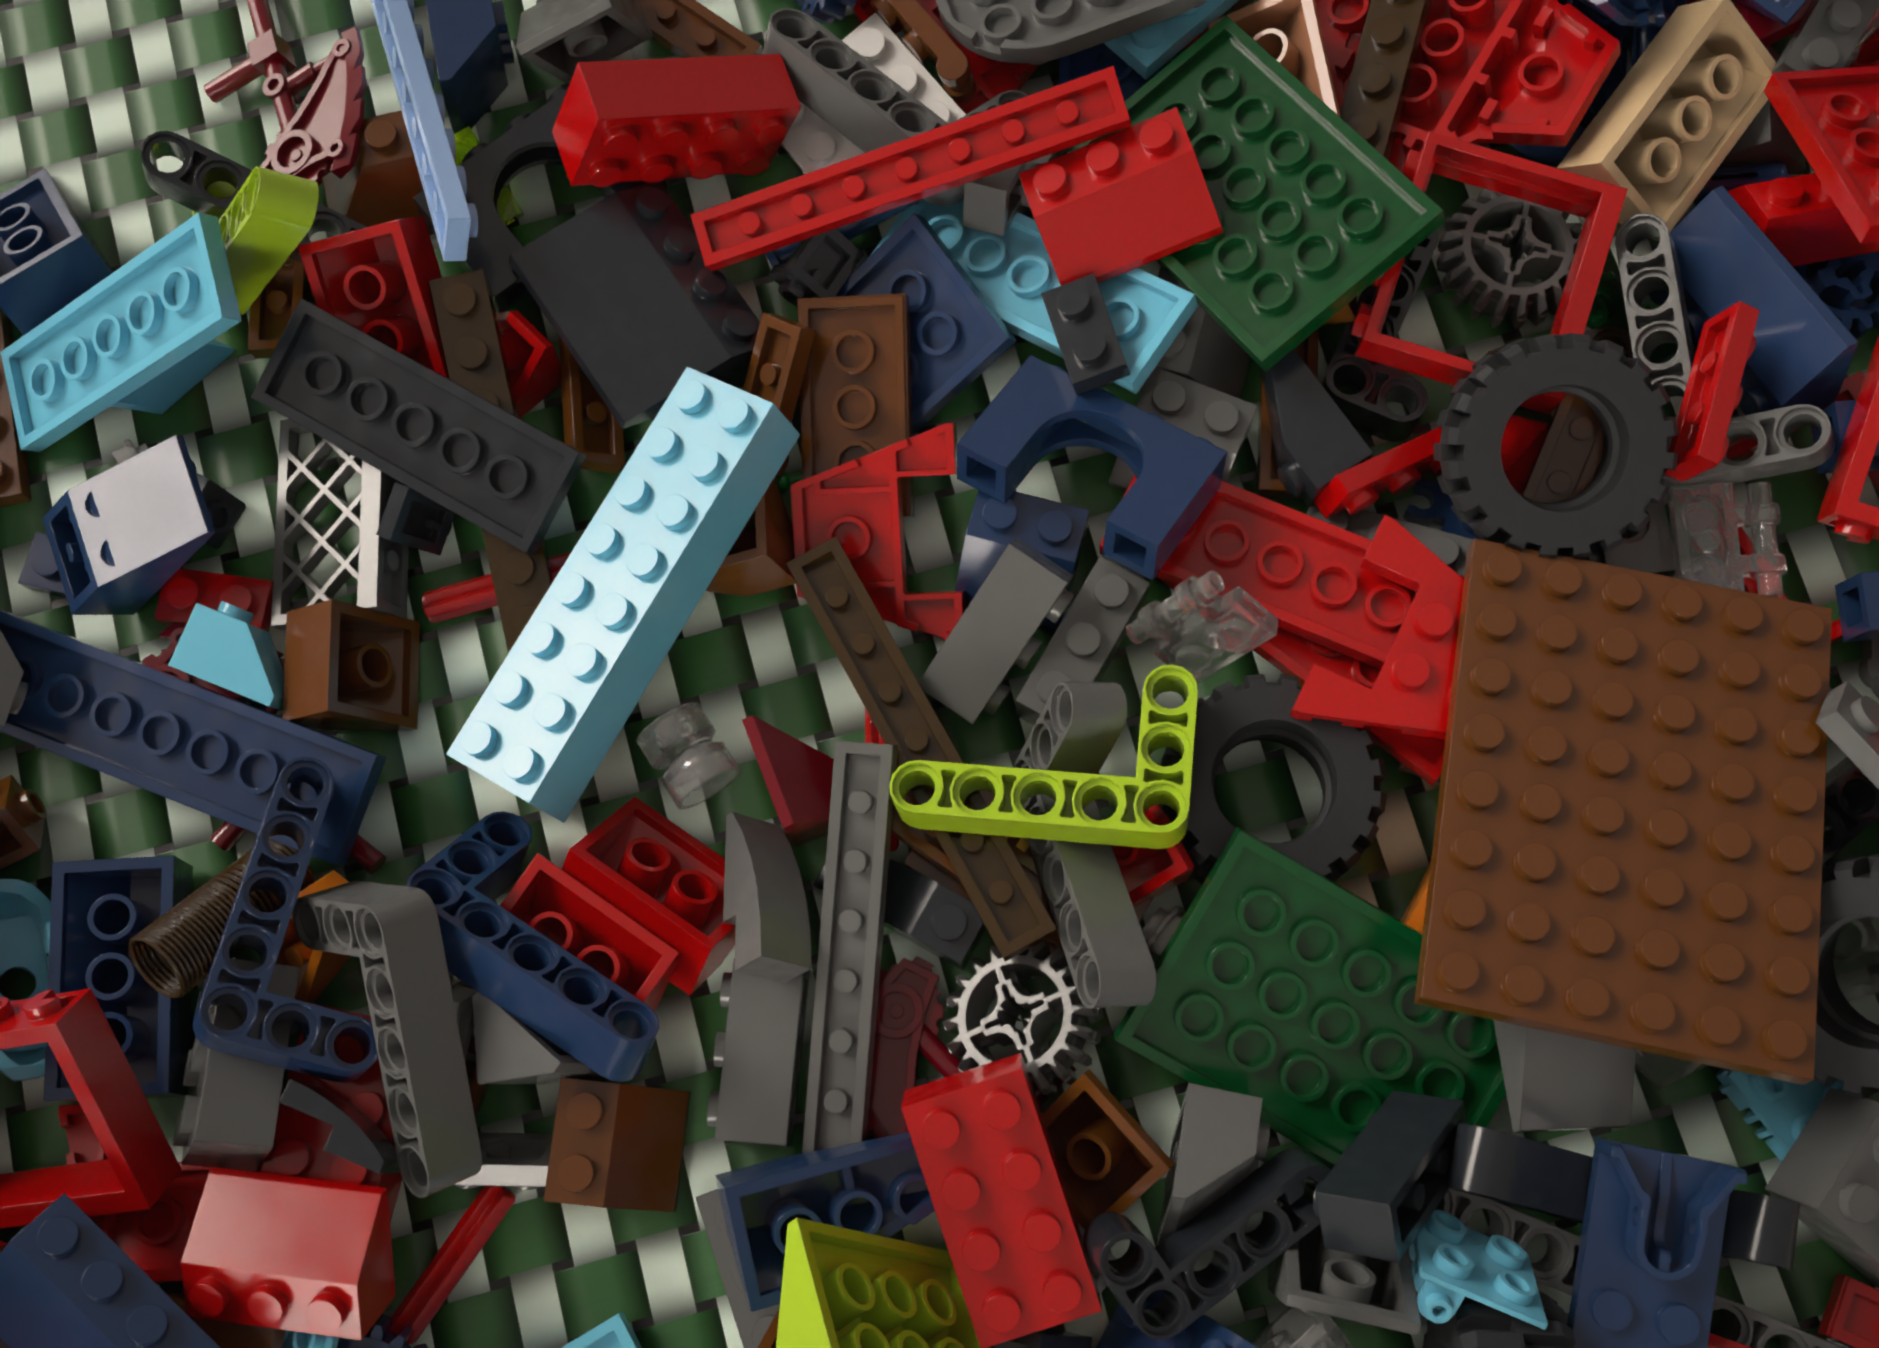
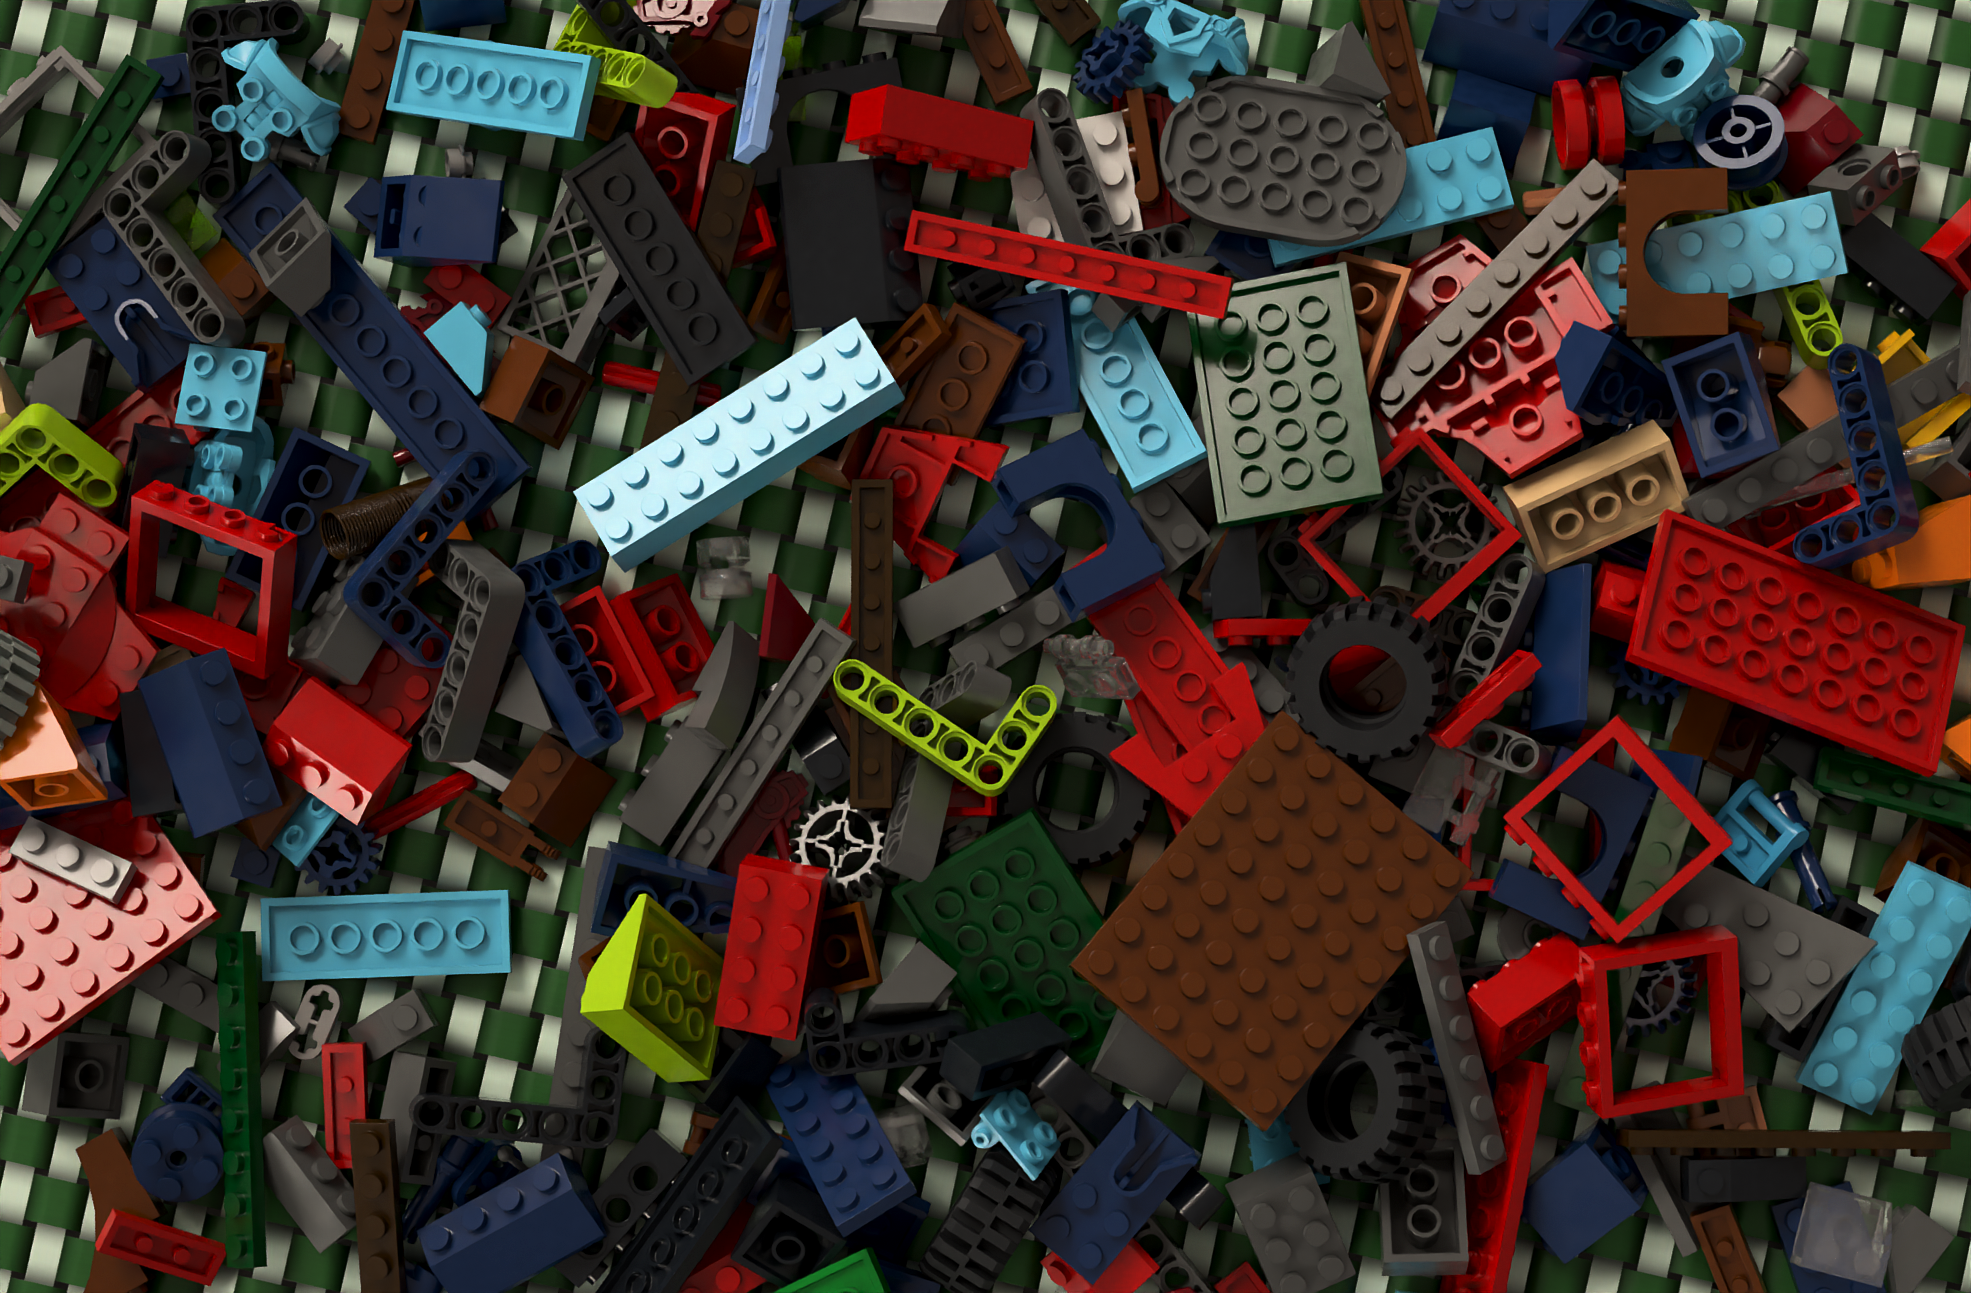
camera: 20 degrees right, 10 degrees up
black slope [279,1079,400,1174] -> none
red slope [1019,107,1223,285] -> none
black plate [1041,273,1130,395] -> none
none -> reddish brown hinge [443,789,562,882]

